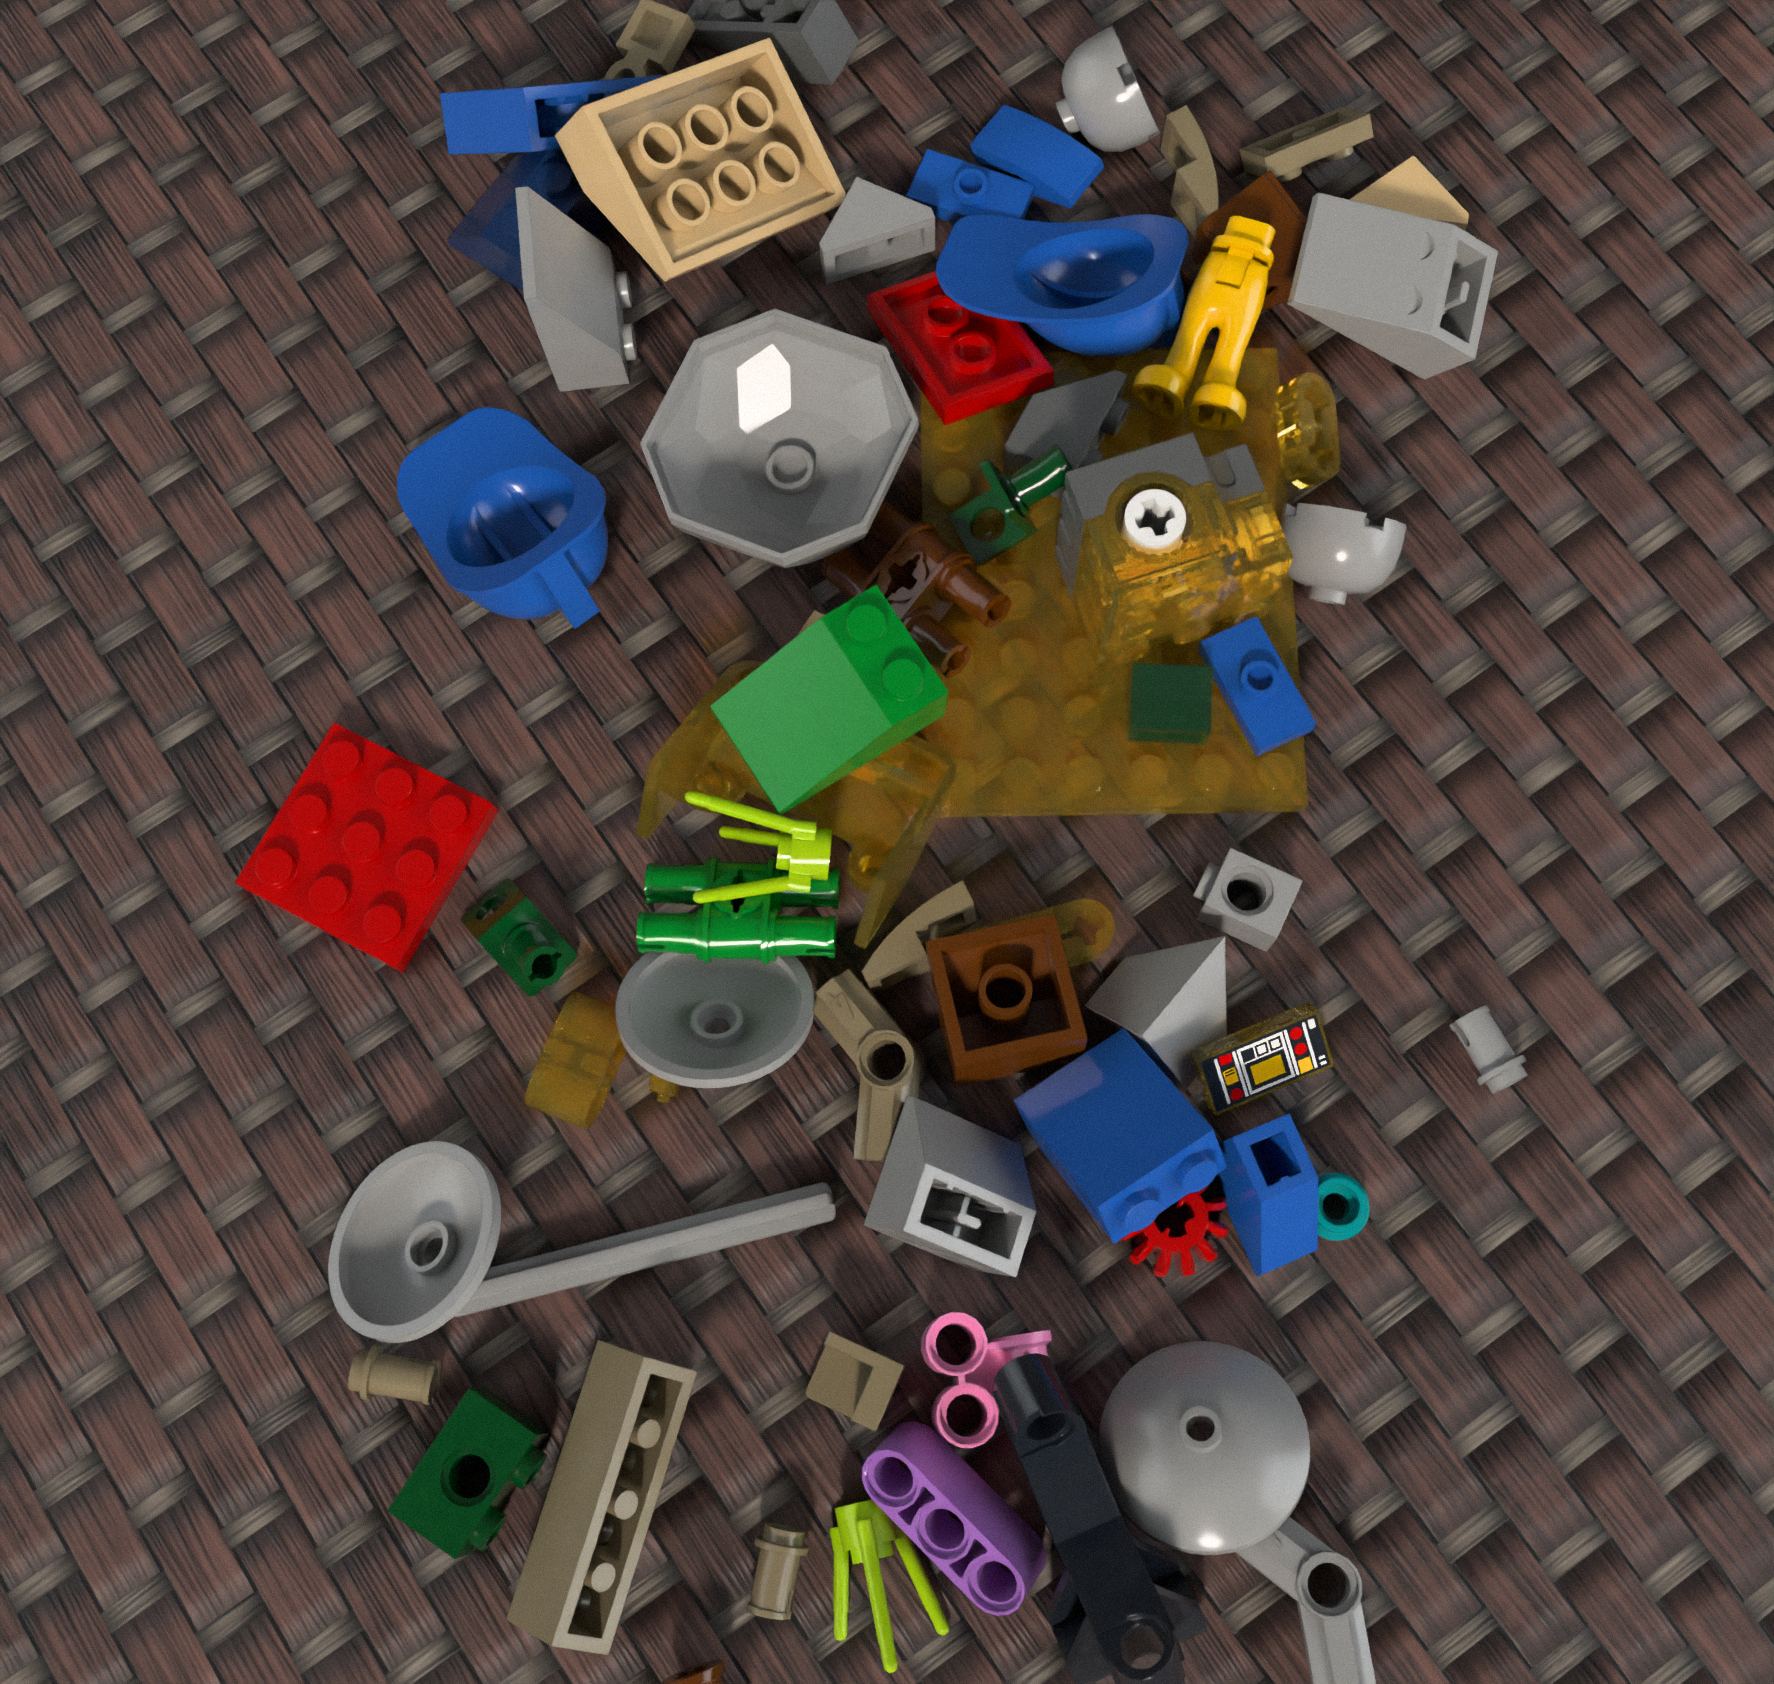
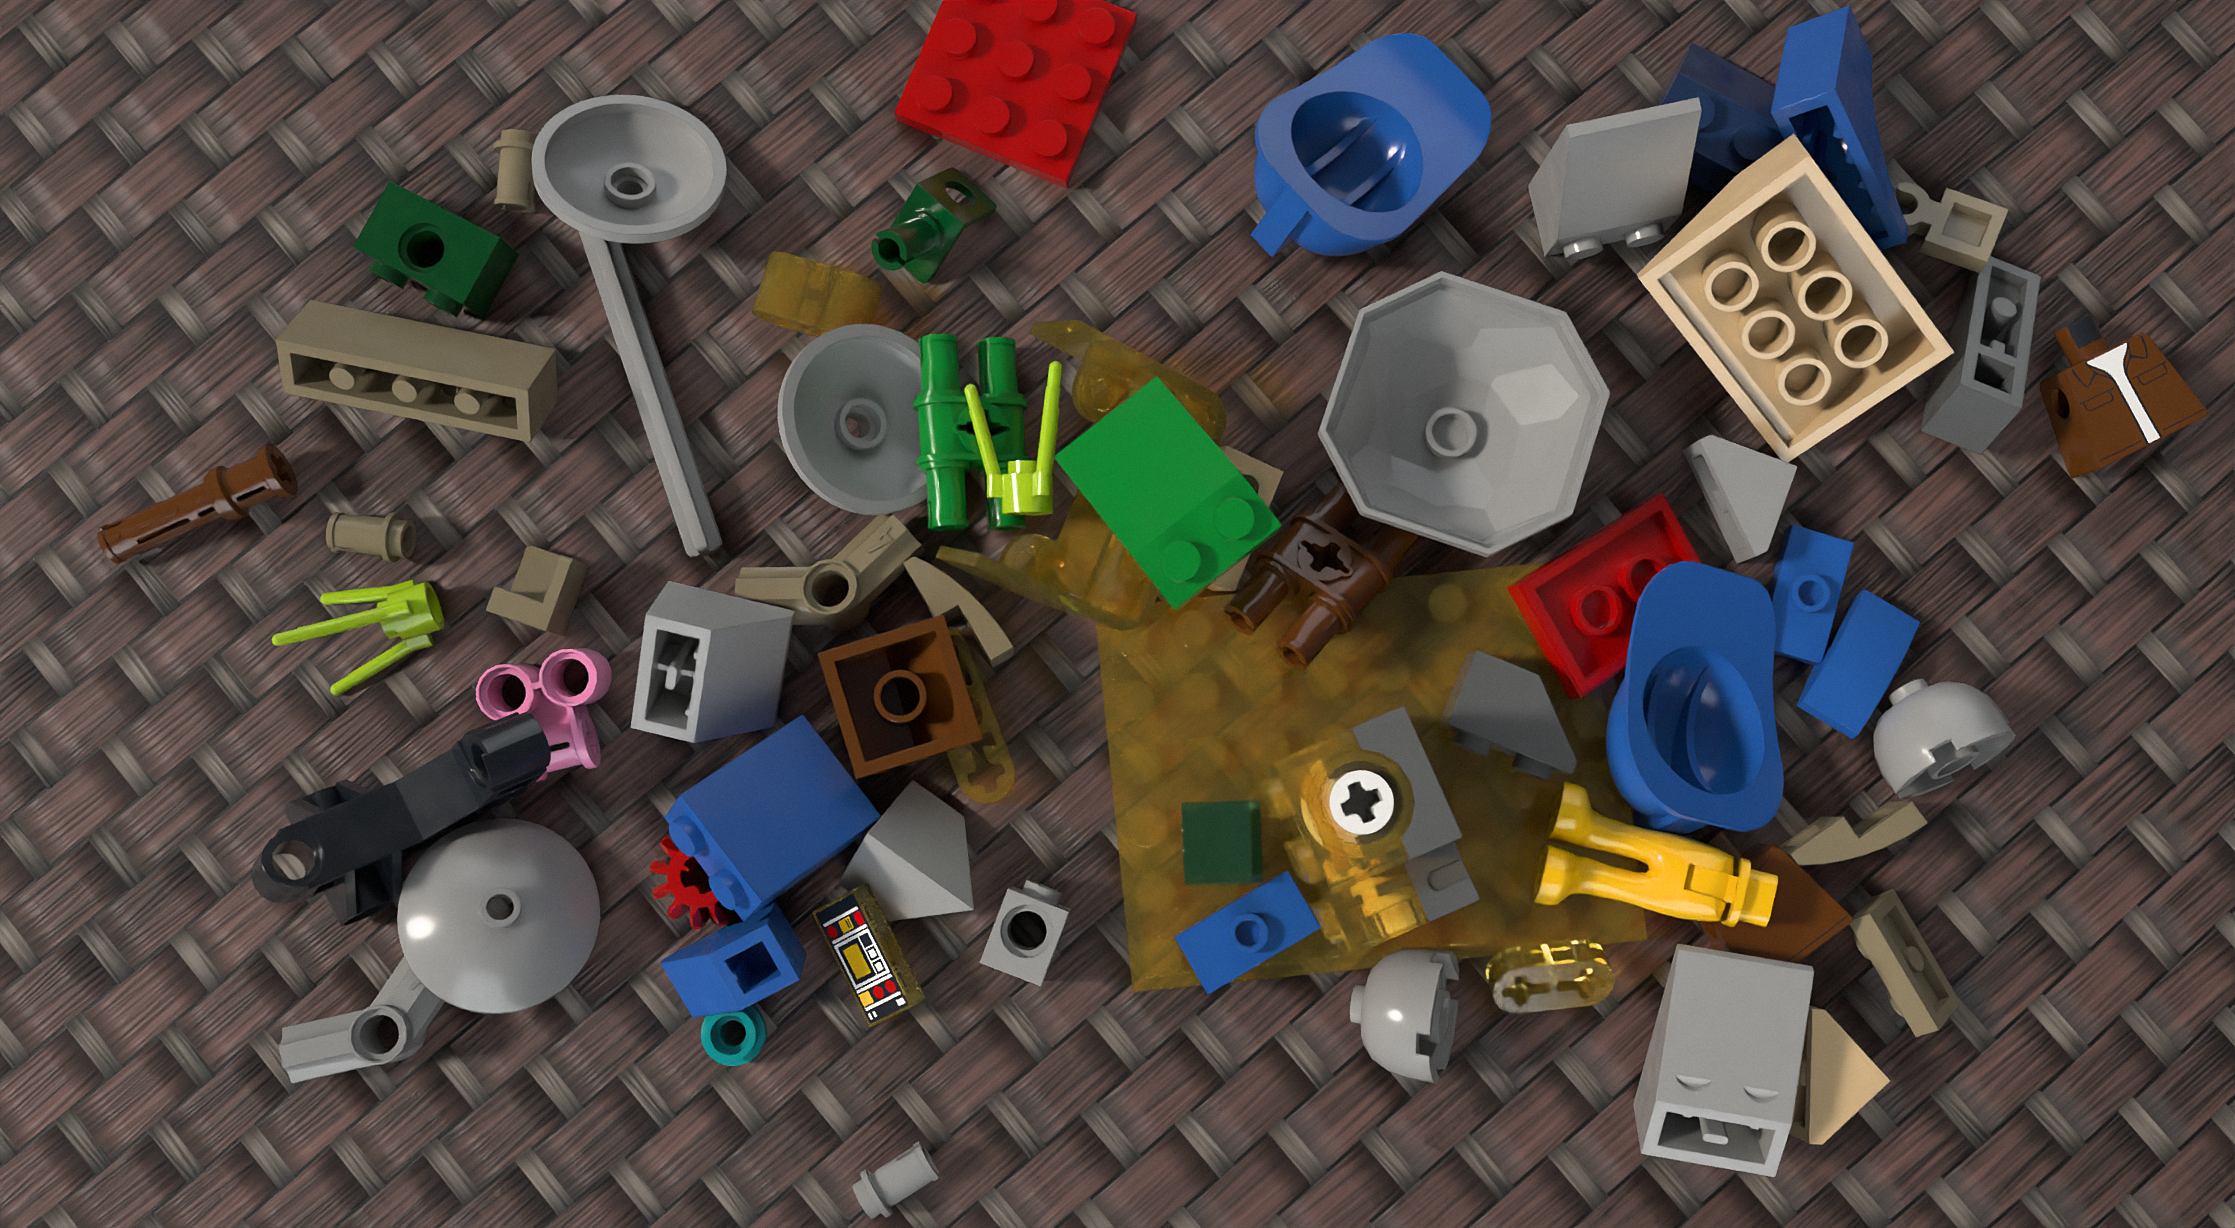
camera: 85 degrees right, 10 degrees up
medium lavender beam [862,1421,1047,1616] -> none
dark green bracket [950,443,1074,566] -> none

